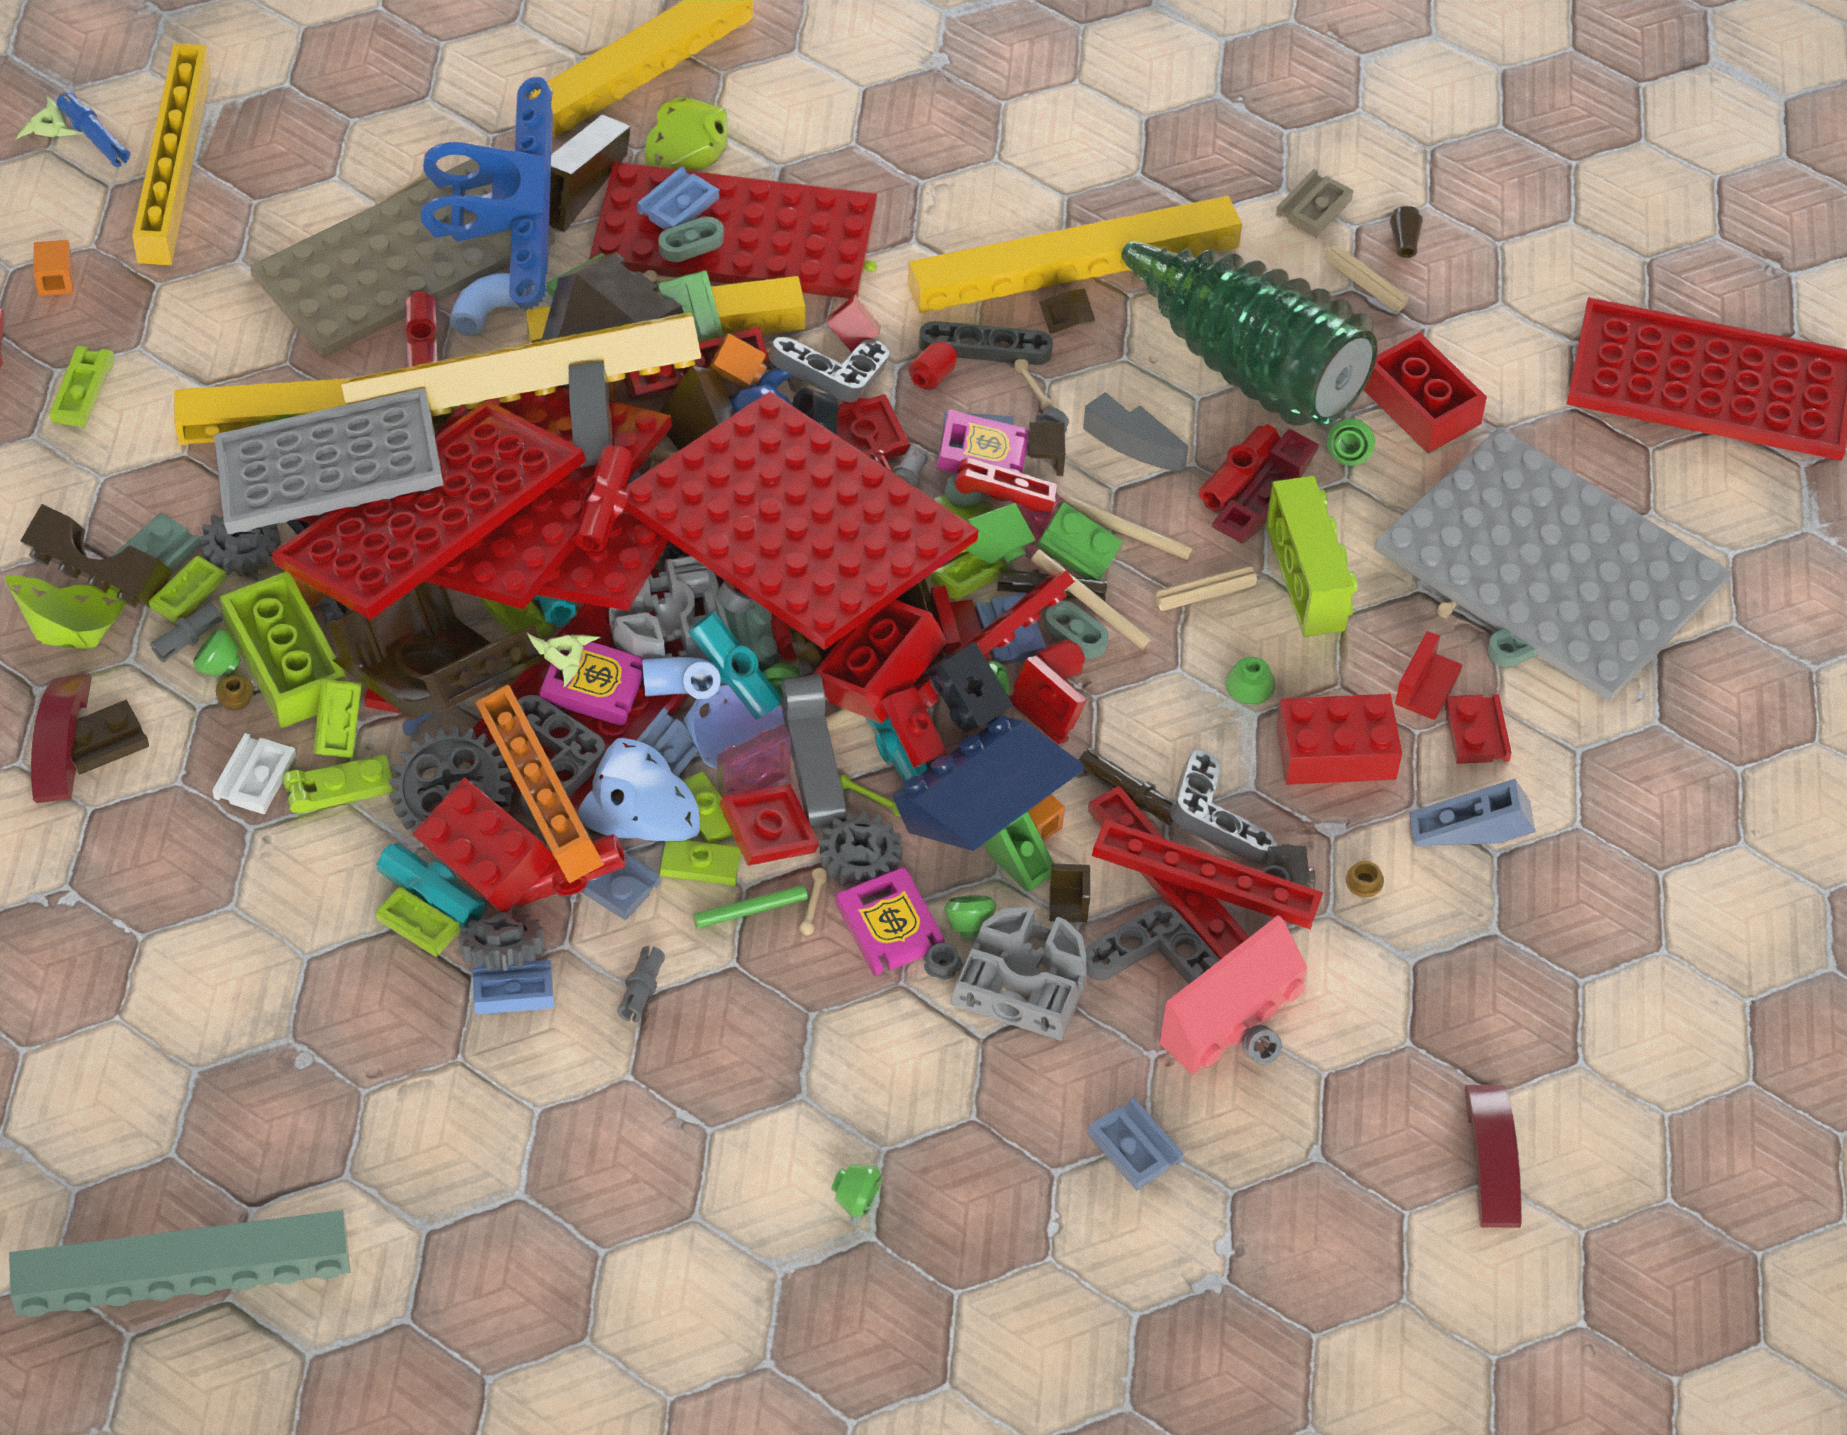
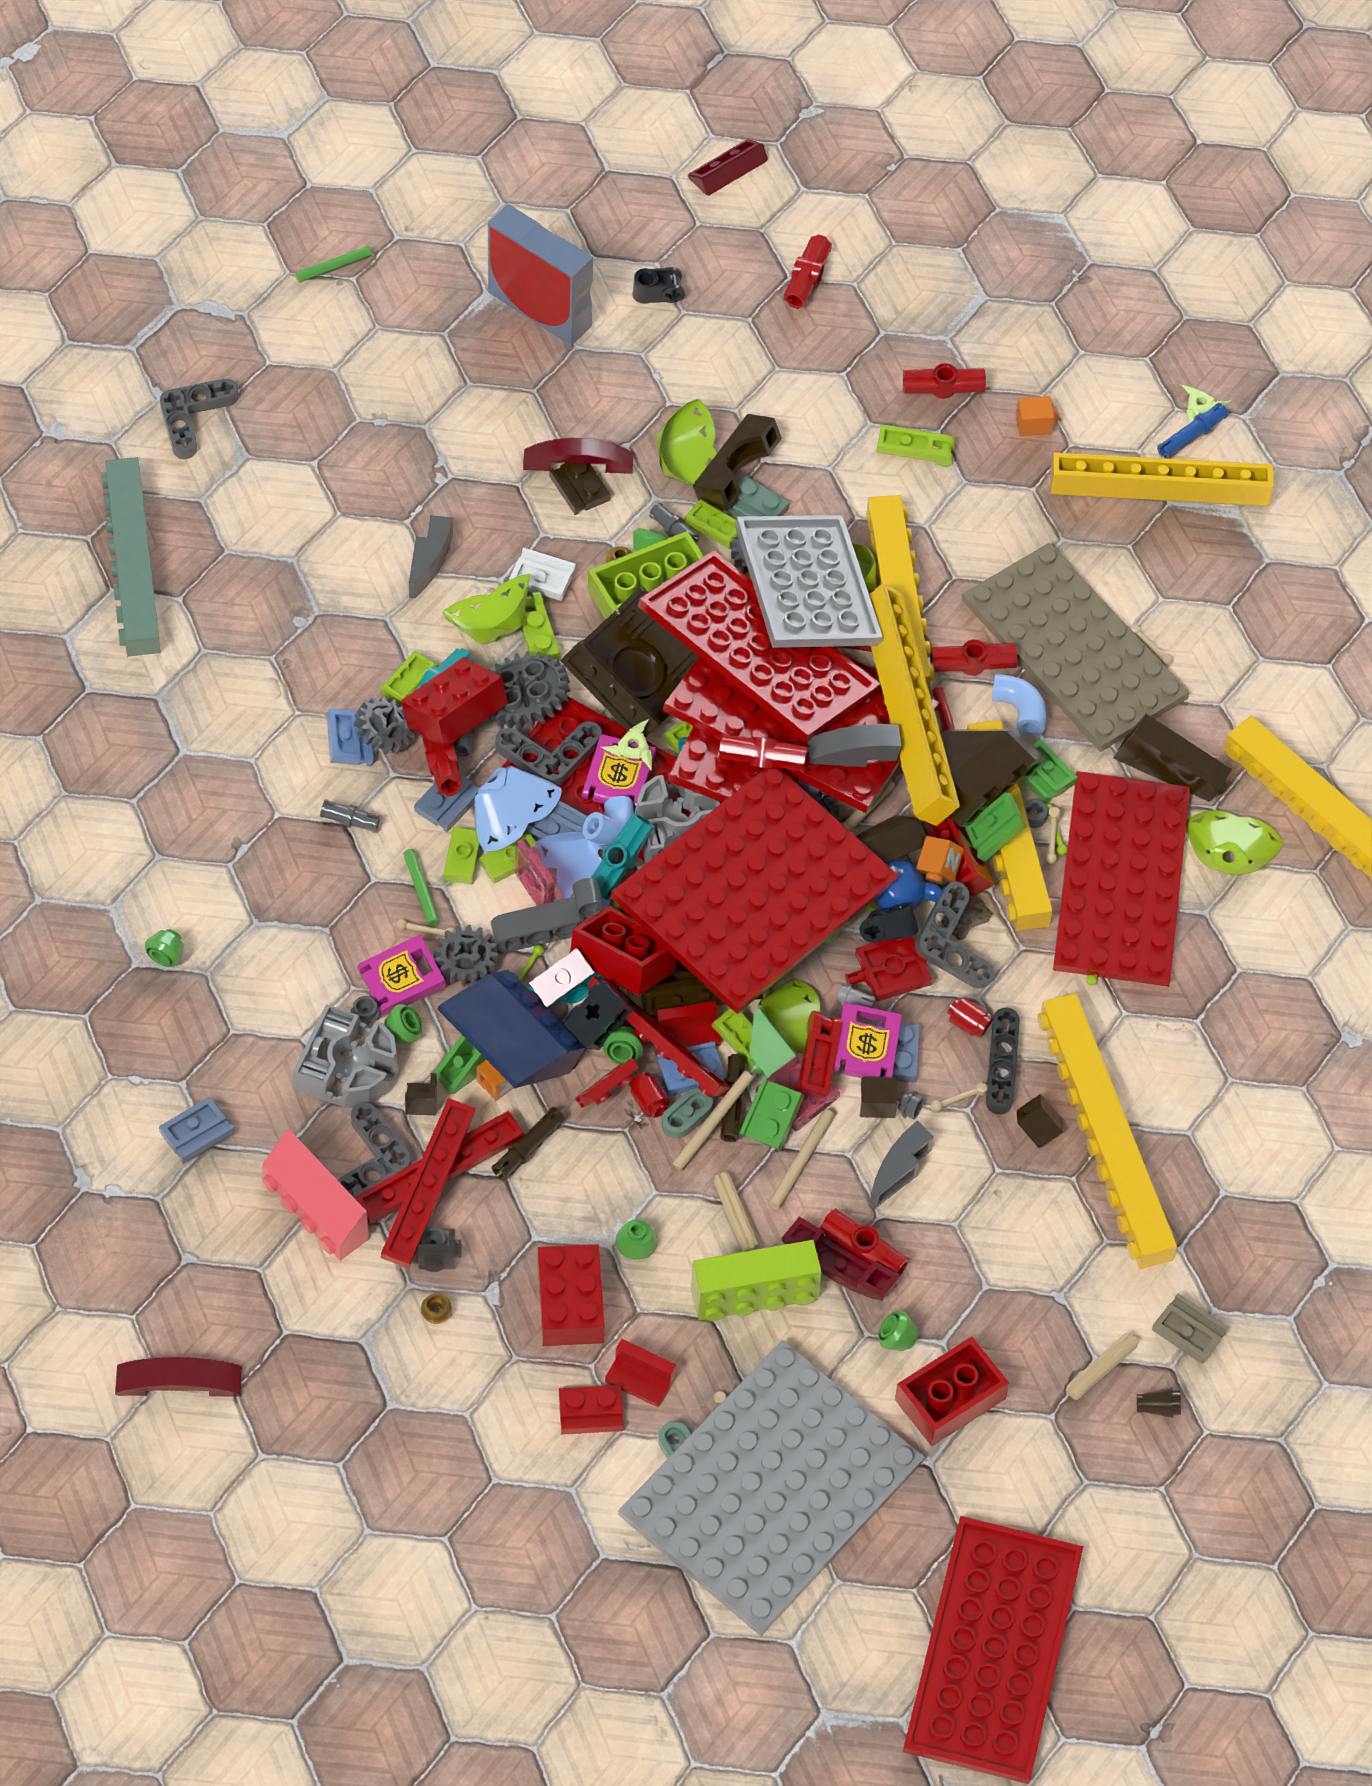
camera: 90 degrees right, 5 degrees up
lime plate [313,679,362,758] -> none
blue piece [421,77,553,310] -> none
orange brick [475,684,604,883] -> none
medium blue plate [637,167,719,230] -> none
sand green plate [659,217,724,262] -> none
red plate [719,784,819,866] -> none
panel [827,295,881,353] -> none
clear green cone [1121,241,1378,426] -> none
dark grey beam [1170,750,1277,864] -> none
bush [1242,1025,1282,1064] -> none
sand blue slope [1409,779,1536,846] -> none
none -> dark grey slope [409,515,453,598]
none -> lime piece [442,574,531,645]

